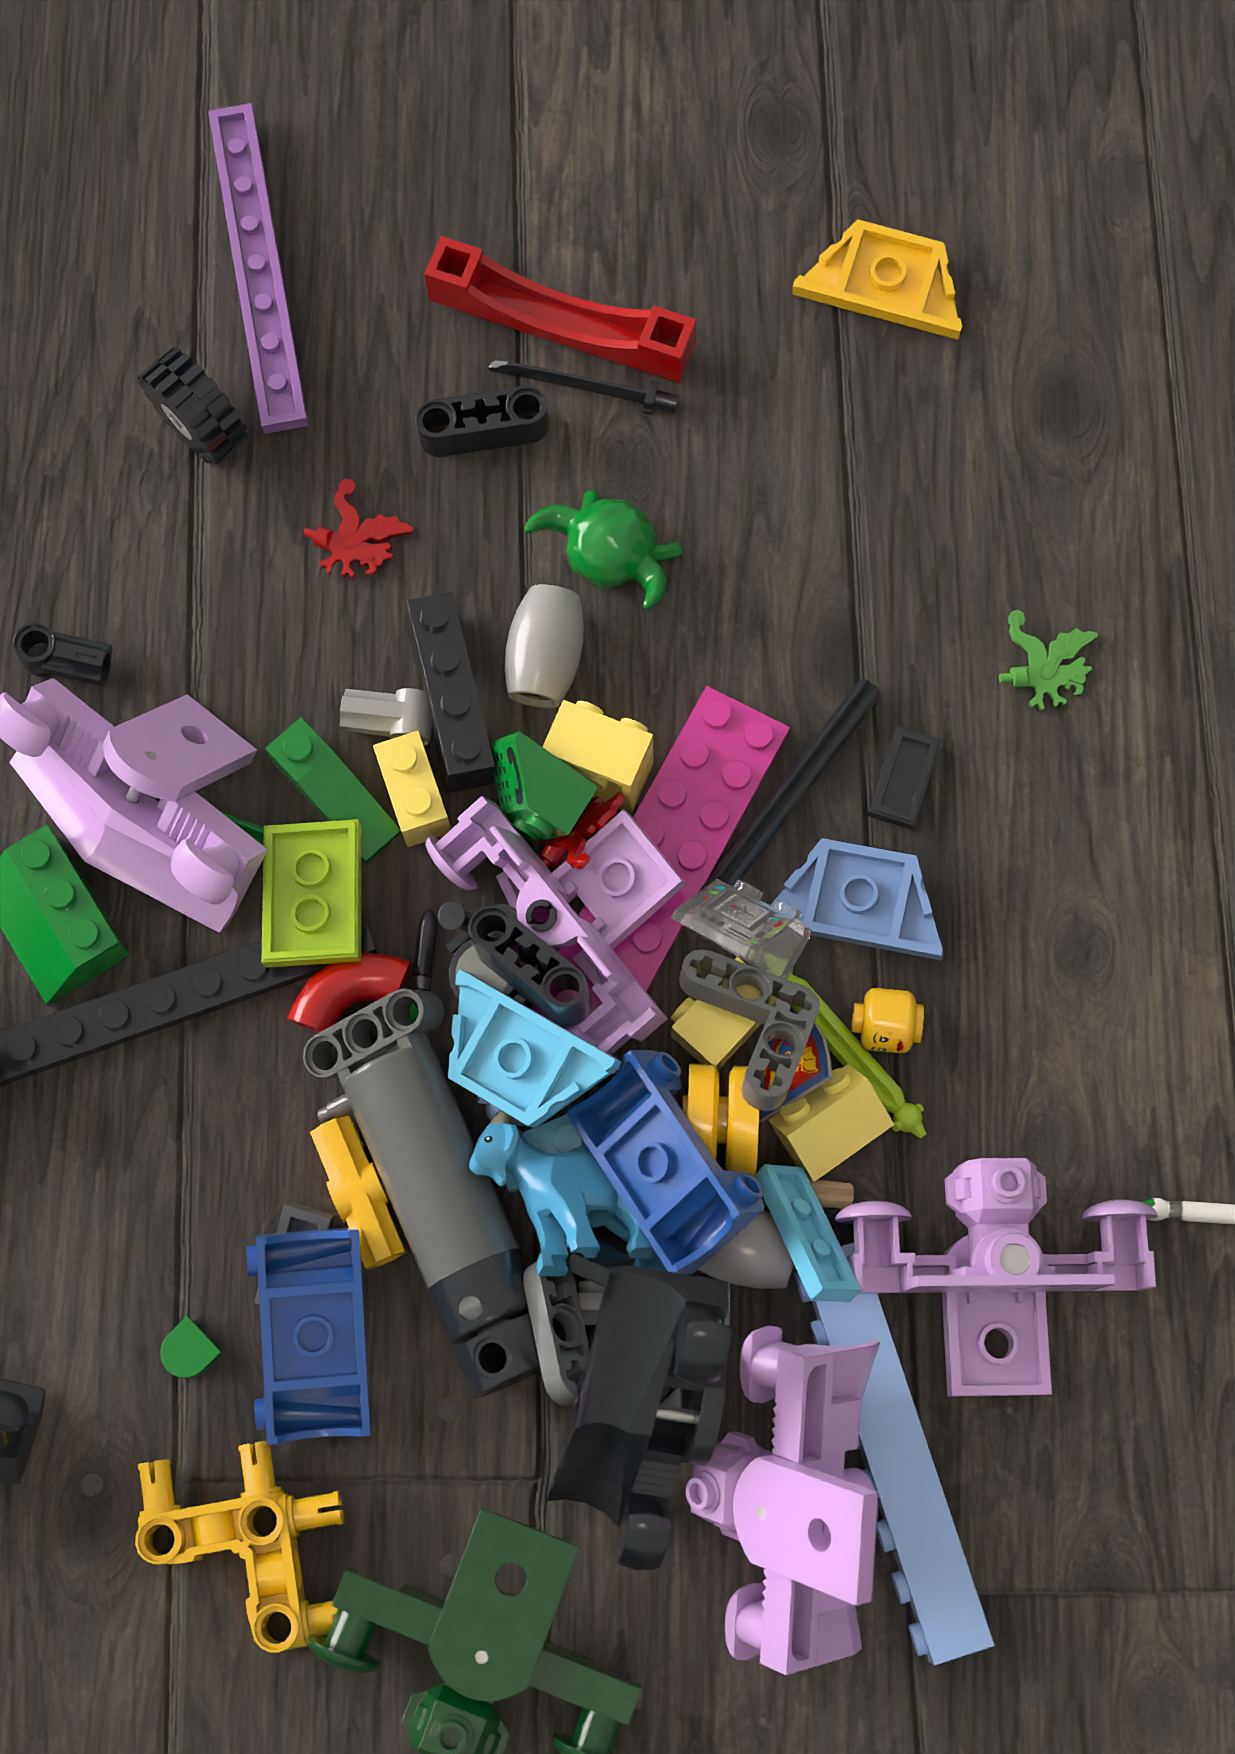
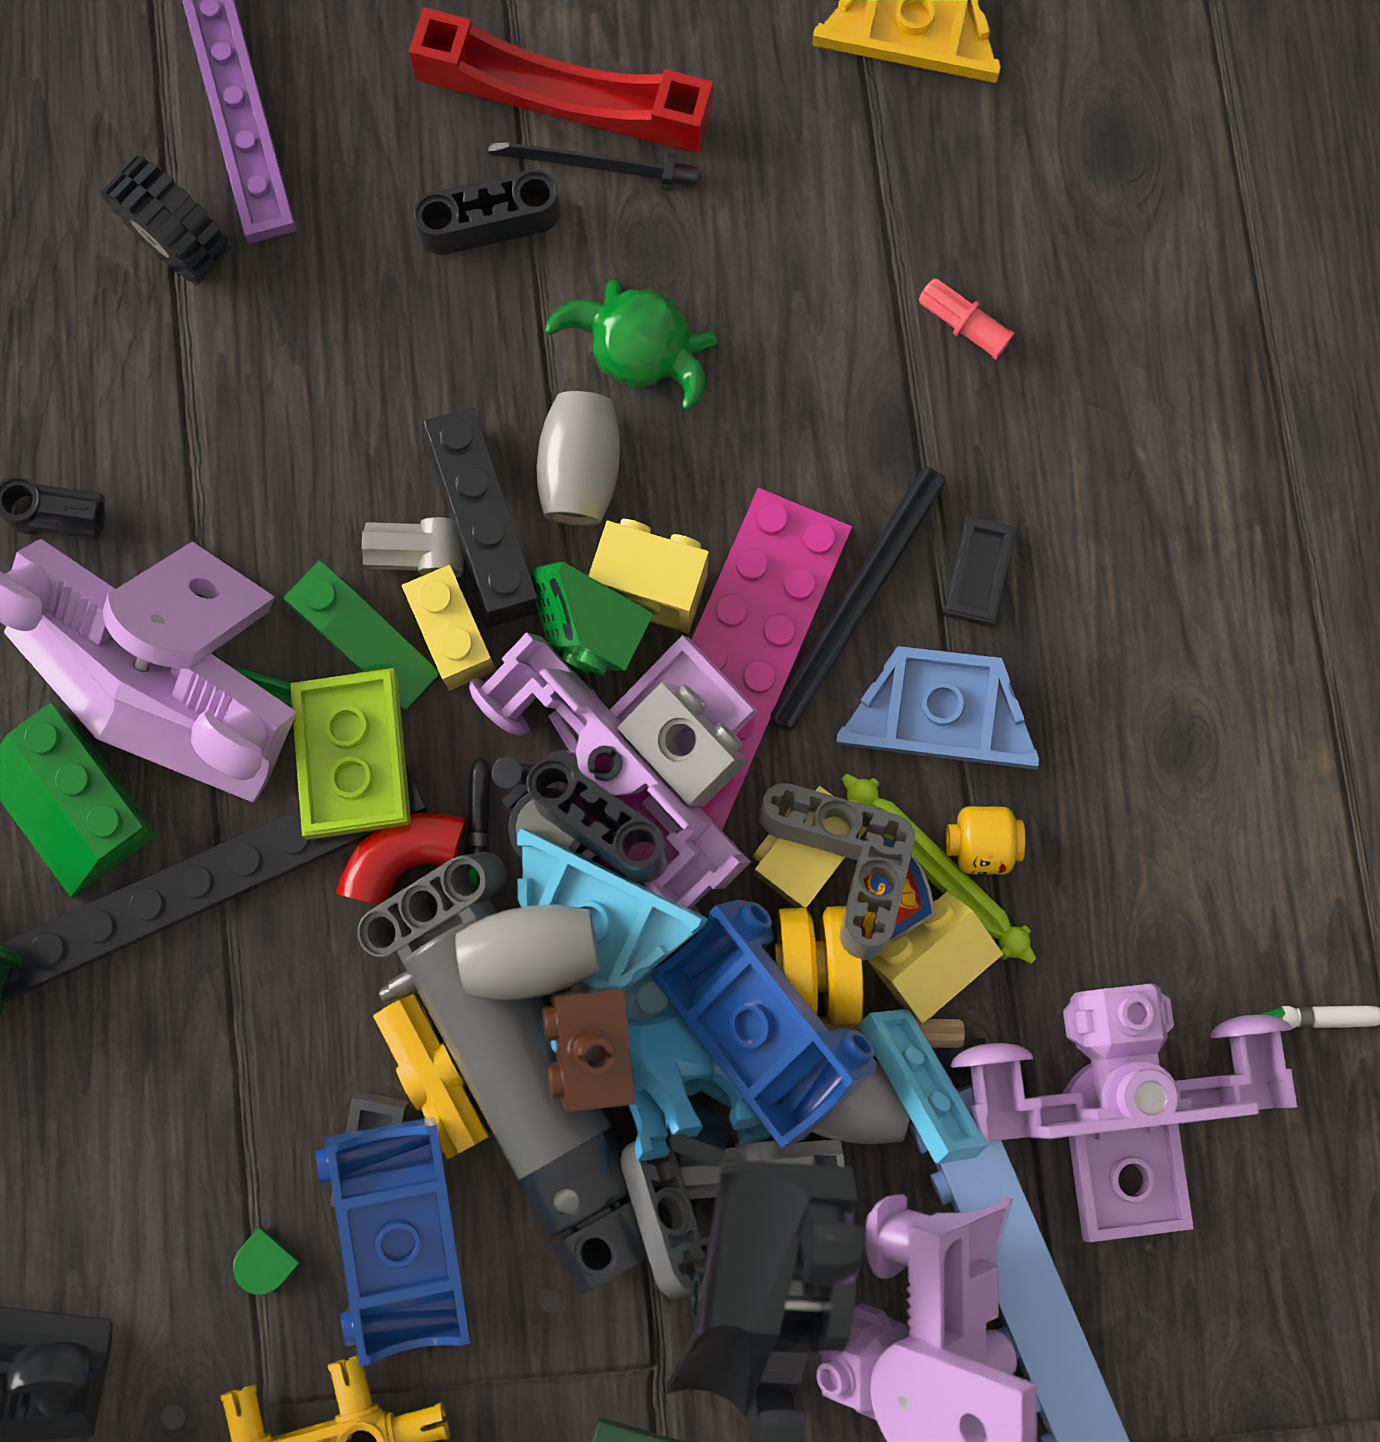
camera: 10 degrees left, 5 degrees up
red piece [303,479,413,579] -> none
red piece [539,792,625,870] -> none
clear slope [671,879,813,979] -> none
bright green piece [999,610,1098,711] -> none
none -> light grey piece [456,905,600,999]
none -> reddish brown brick [543,986,635,1112]
none -> light grey brick [617,682,748,807]
none -> coral axle [919,279,1015,360]

